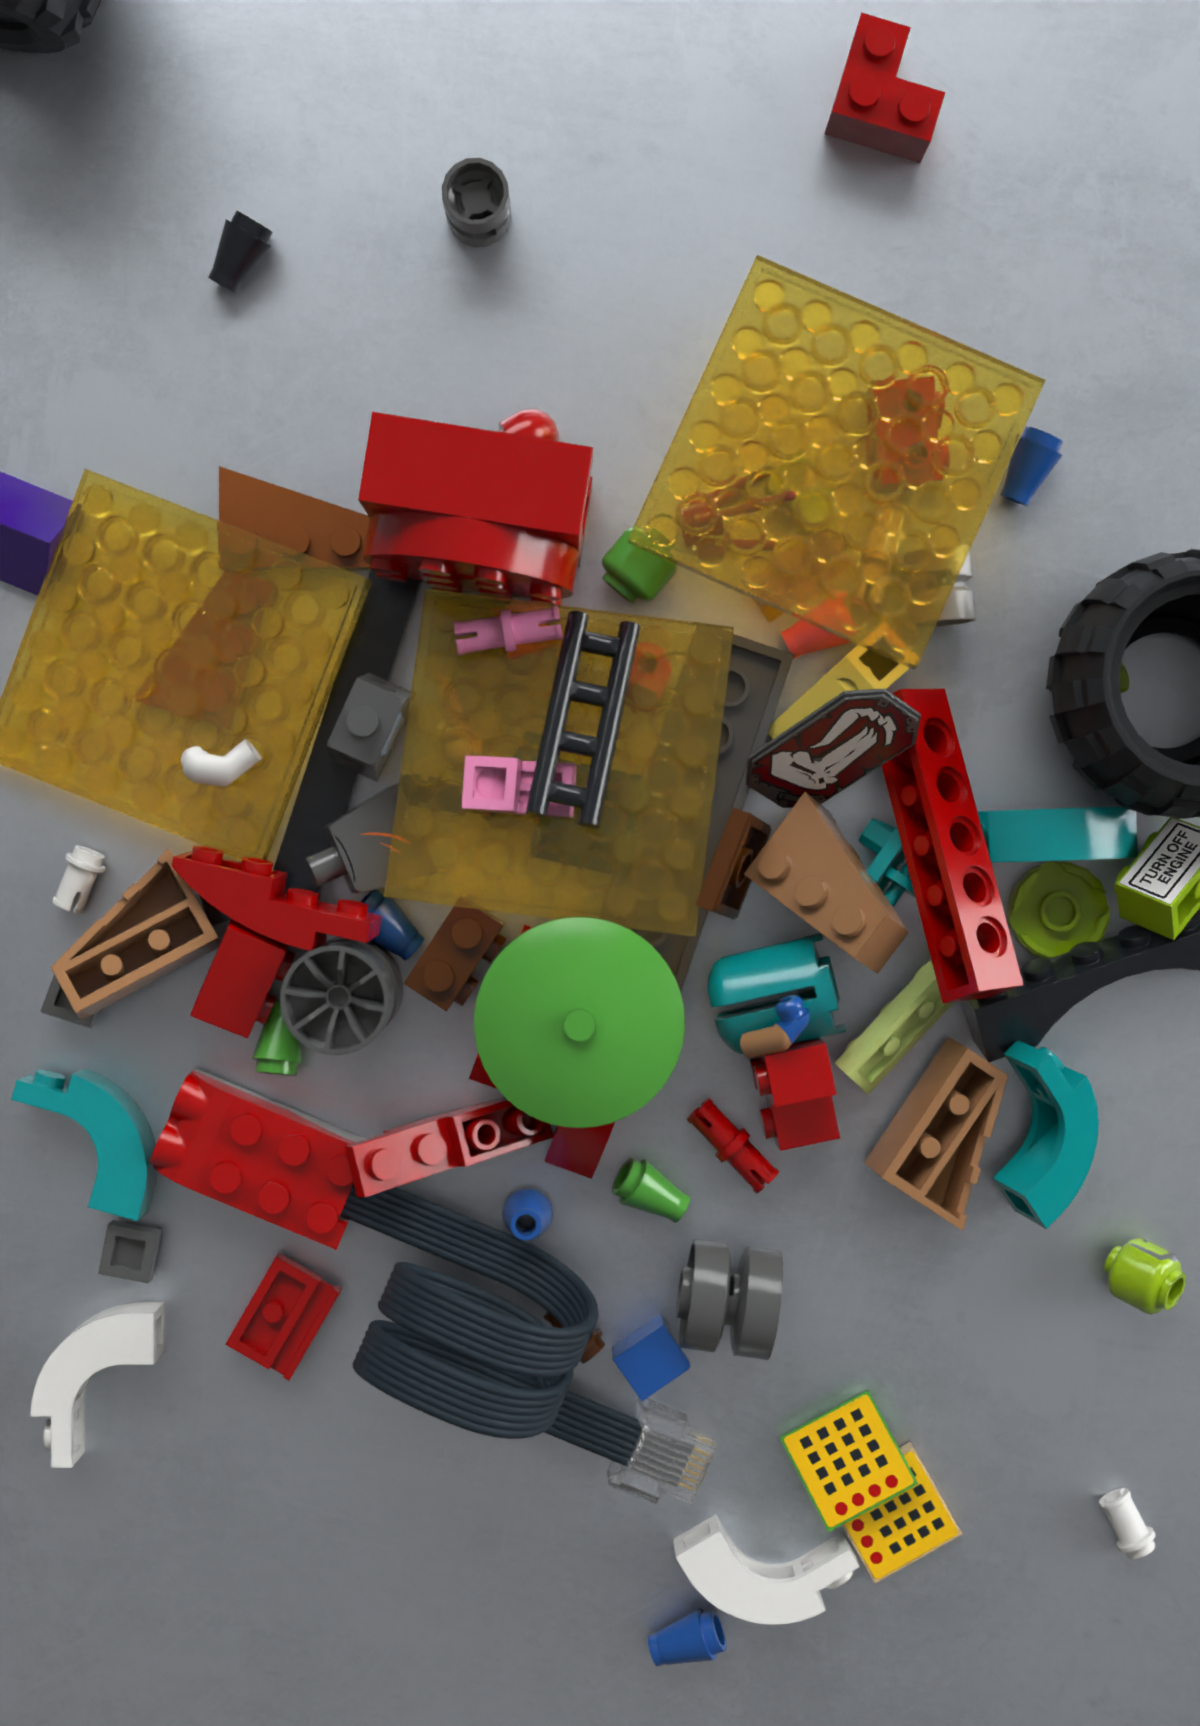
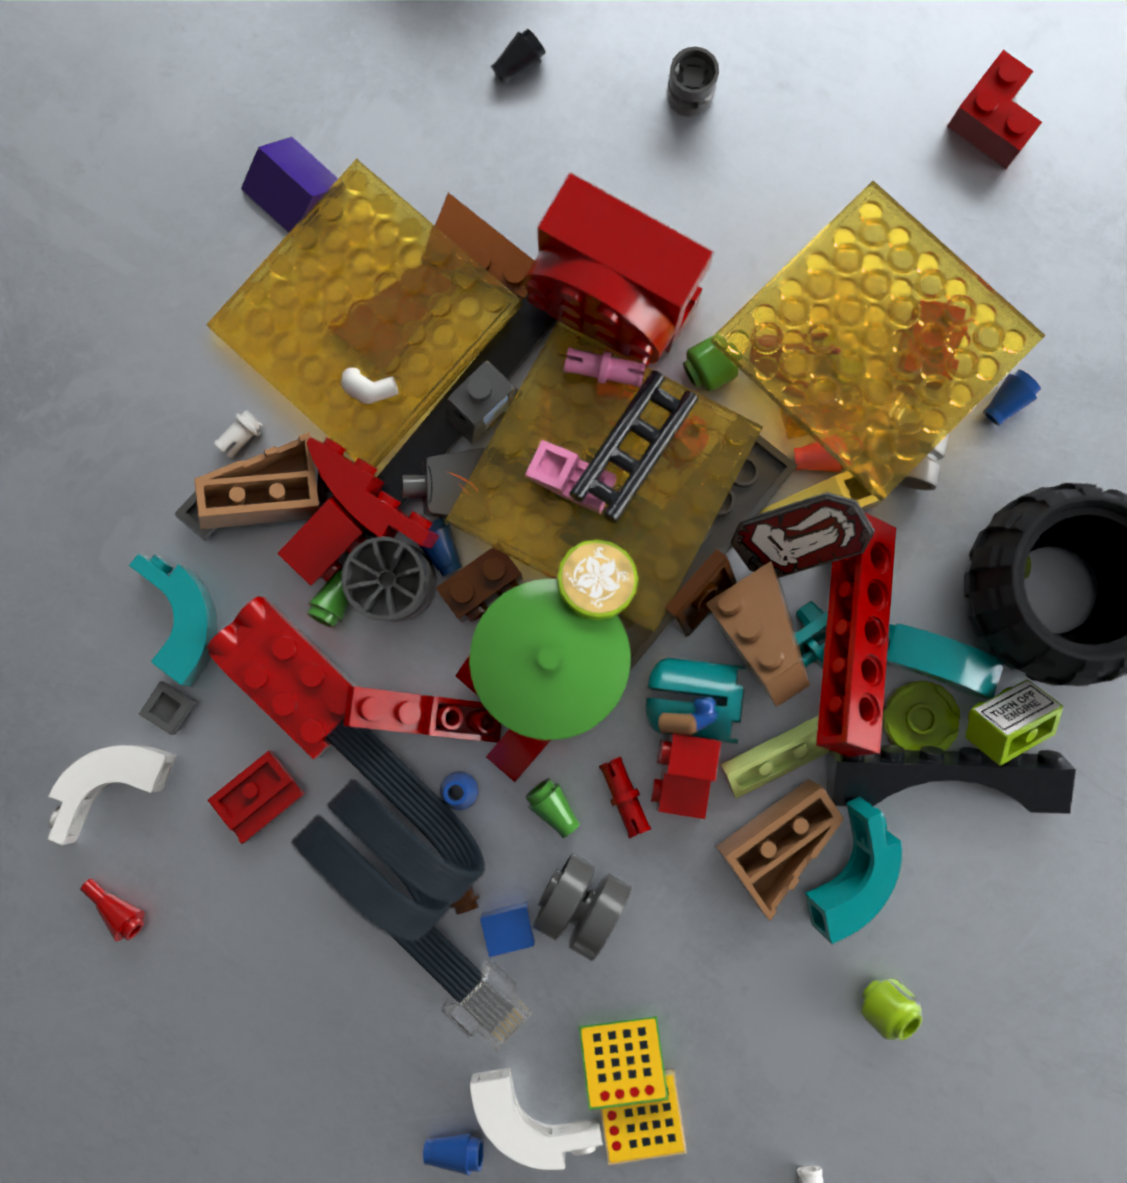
camera: 20 degrees right, 5 degrees down
none -> red cone [80,878,145,941]
none -> tile [556,539,638,621]

